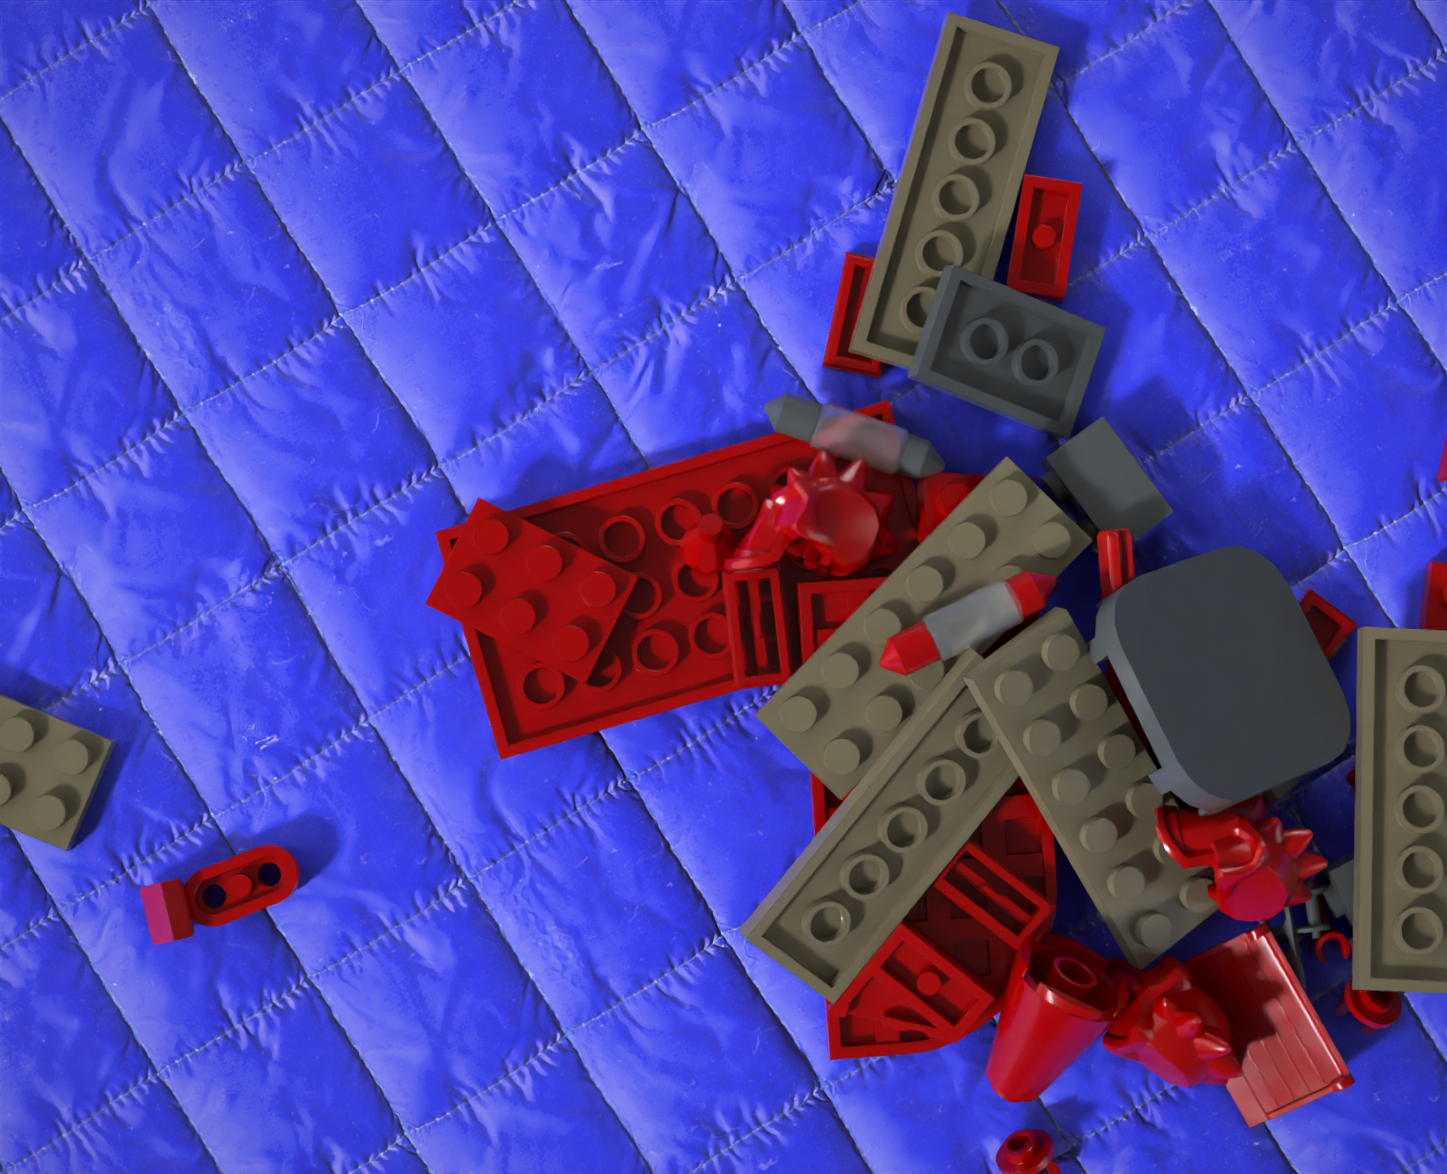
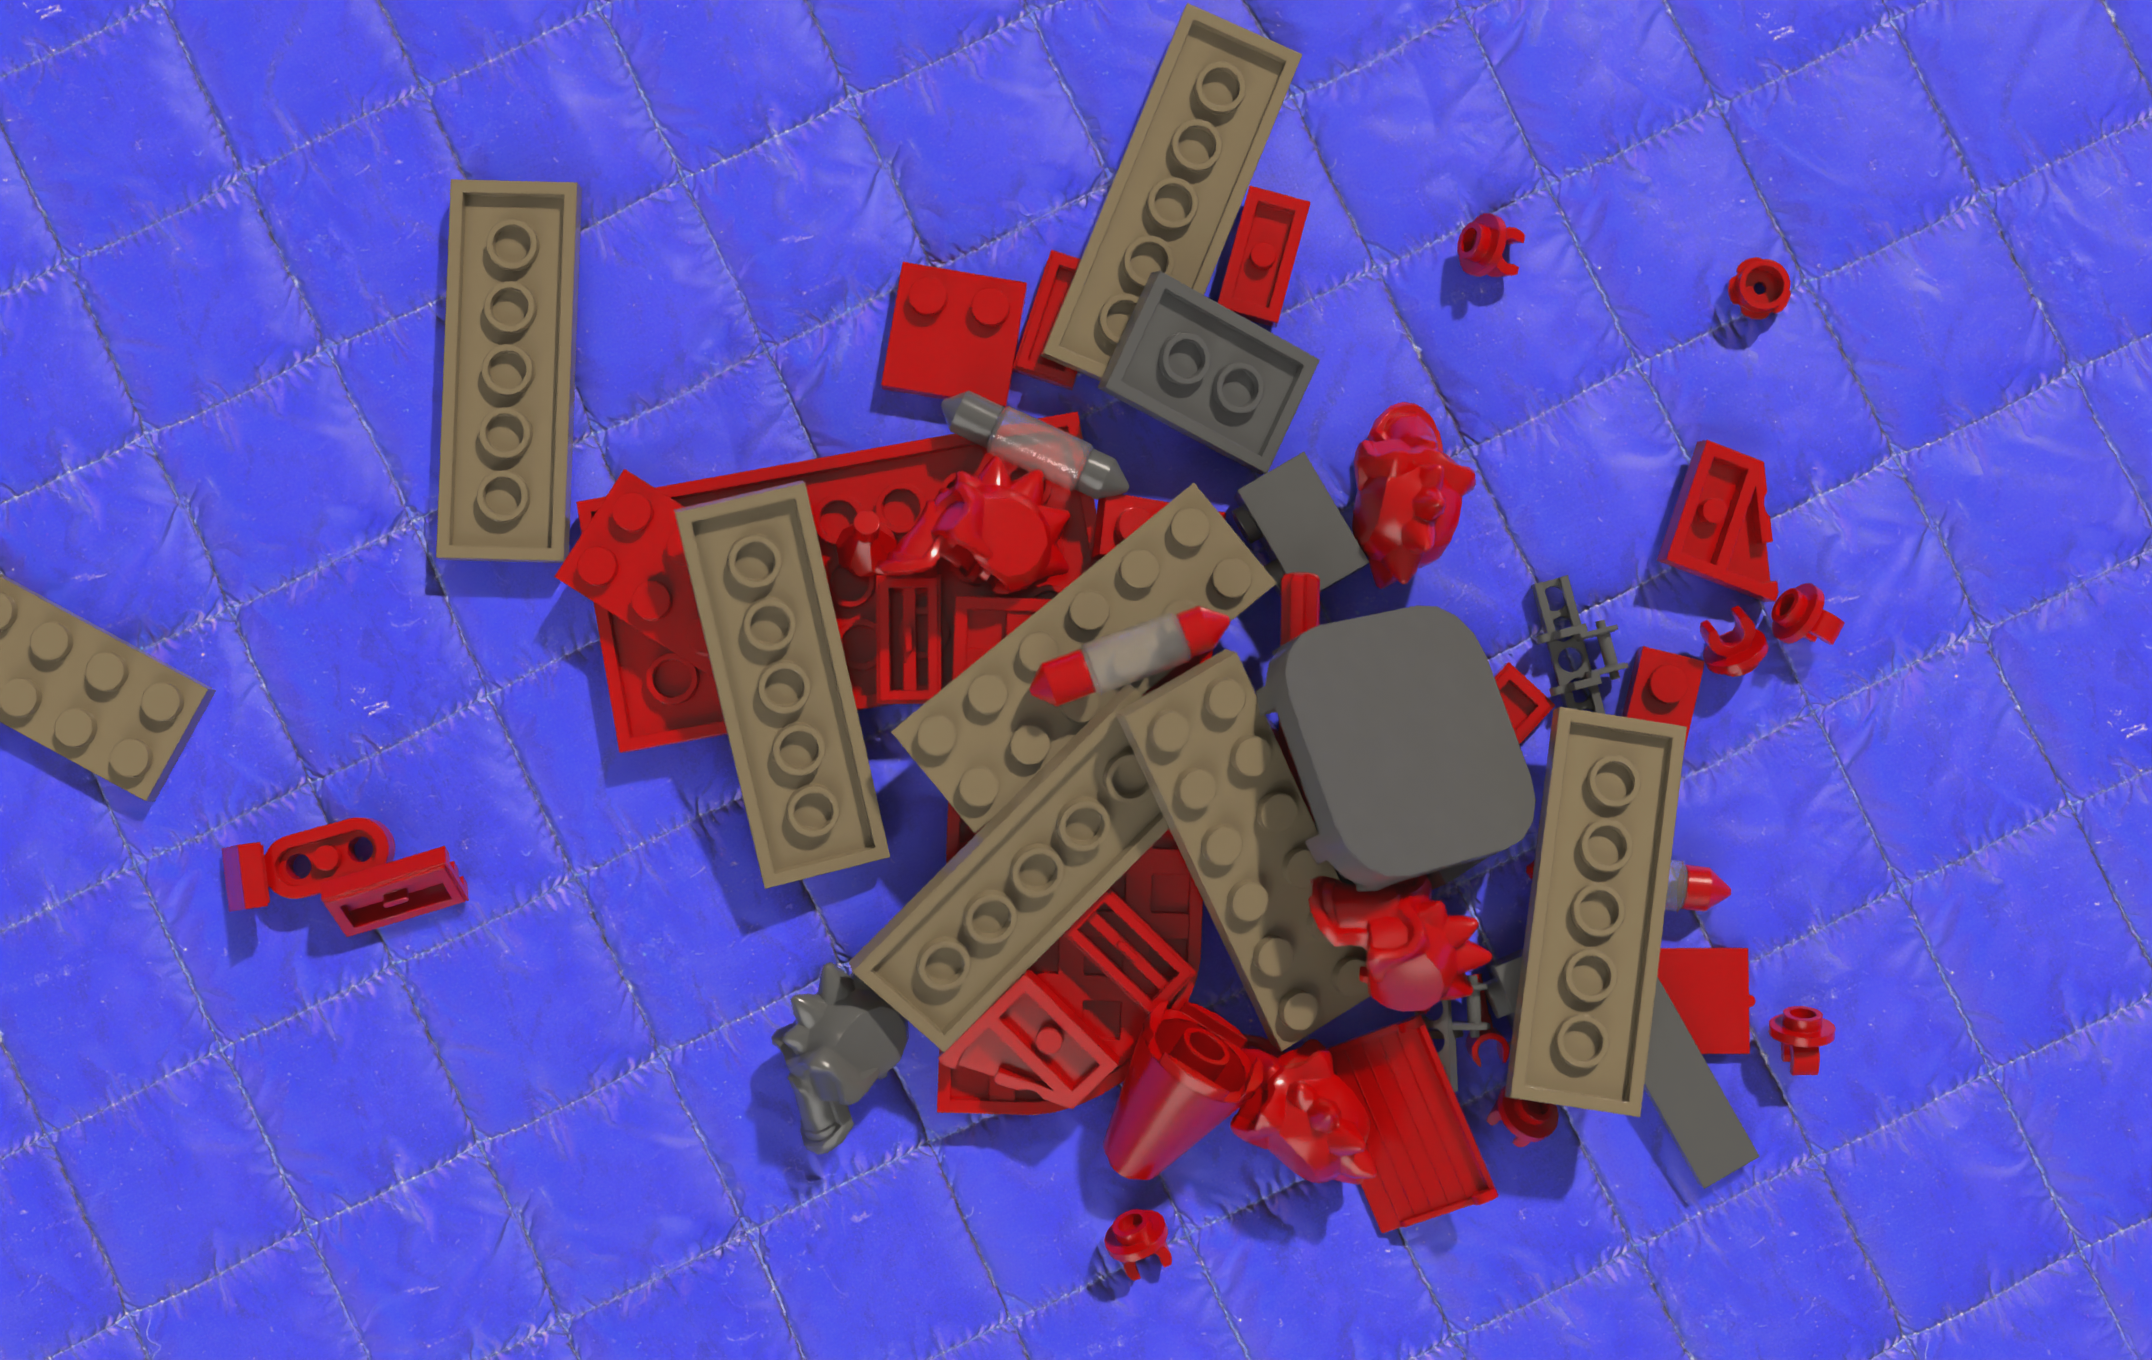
camera: 10 degrees right, 0 degrees up
none -> red tile [321,846,469,937]
none -> dark tan plate [436,179,582,563]
none -> dark tan plate [674,480,890,889]
none -> dark grey head [771,962,909,1155]
none -> red plate [881,262,1027,410]
none -> red head [1352,402,1476,589]
none -> red plate [1457,213,1525,277]
none -> dark grey piece [1531,575,1629,714]

